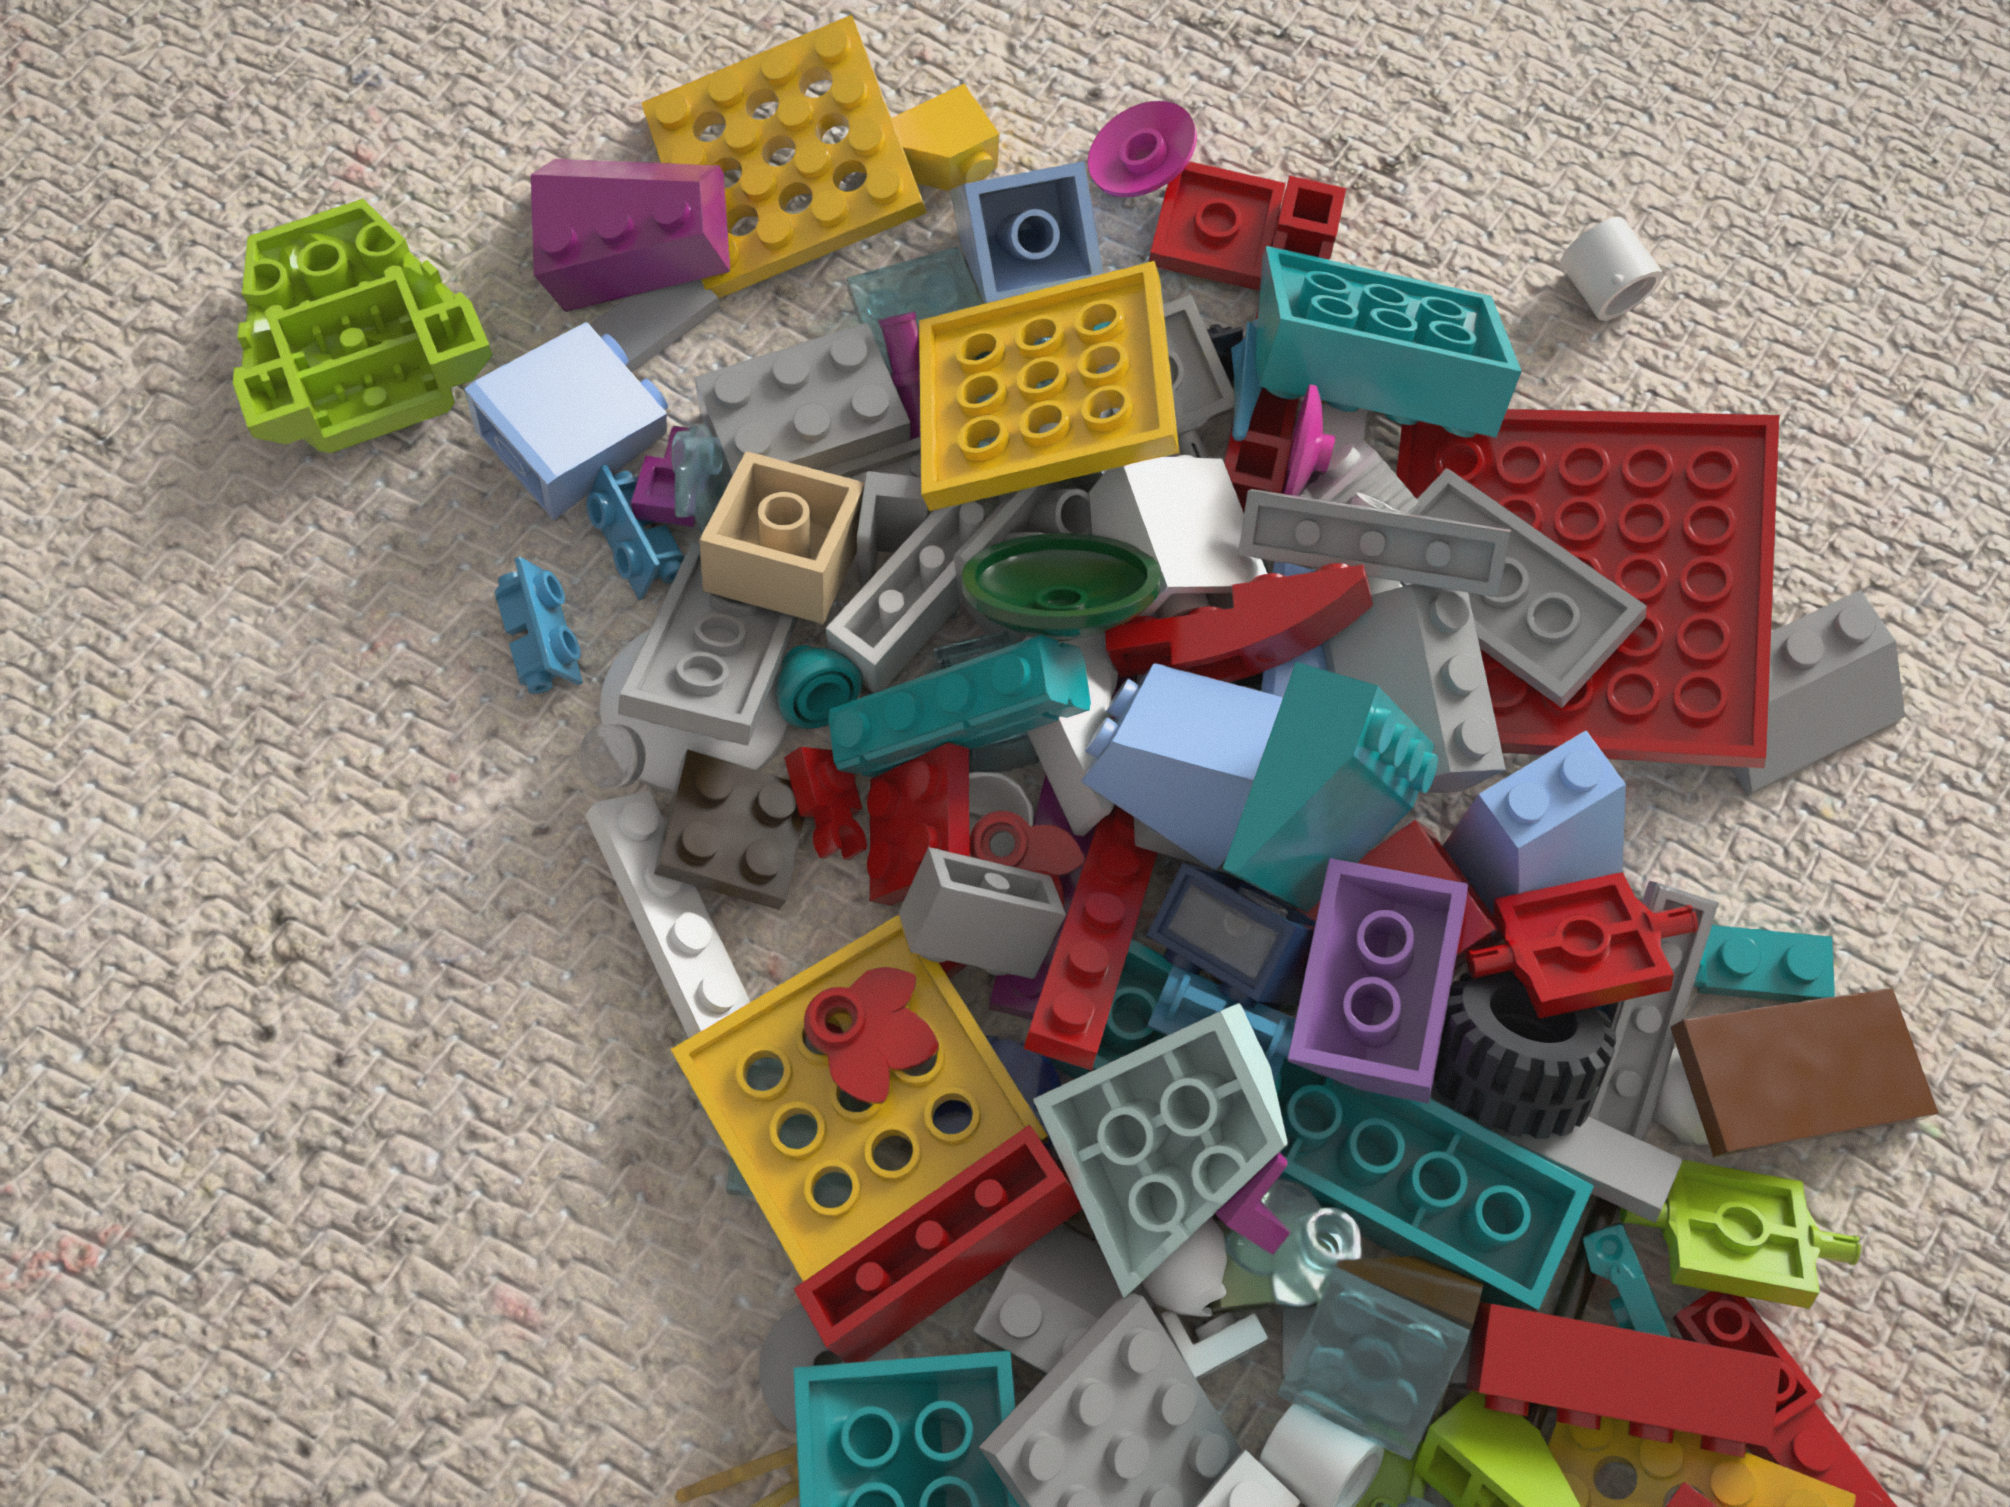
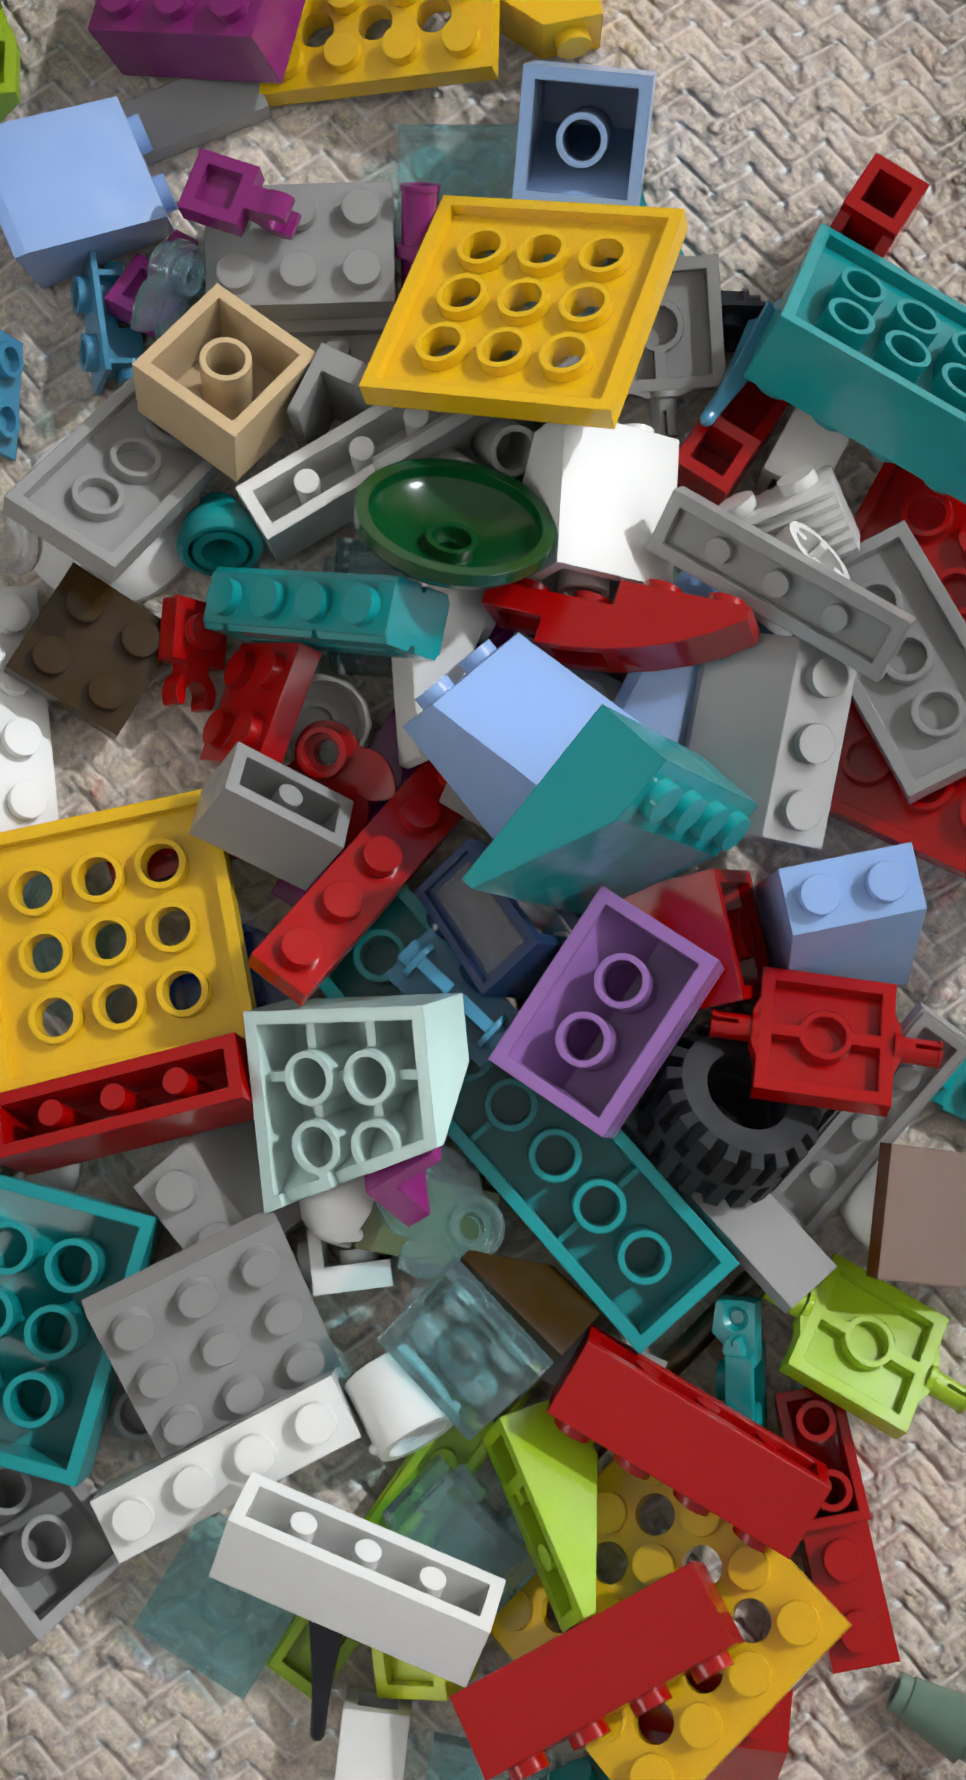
camera: 30 degrees right, 15 degrees up
red plate [804,967,939,1104] -> none
dark pink dish [1088,101,1197,198] -> none
red plate [1149,161,1286,291] -> none
dark pink dish [1281,384,1335,496] -> none
none -> magenta plate [177,148,301,240]

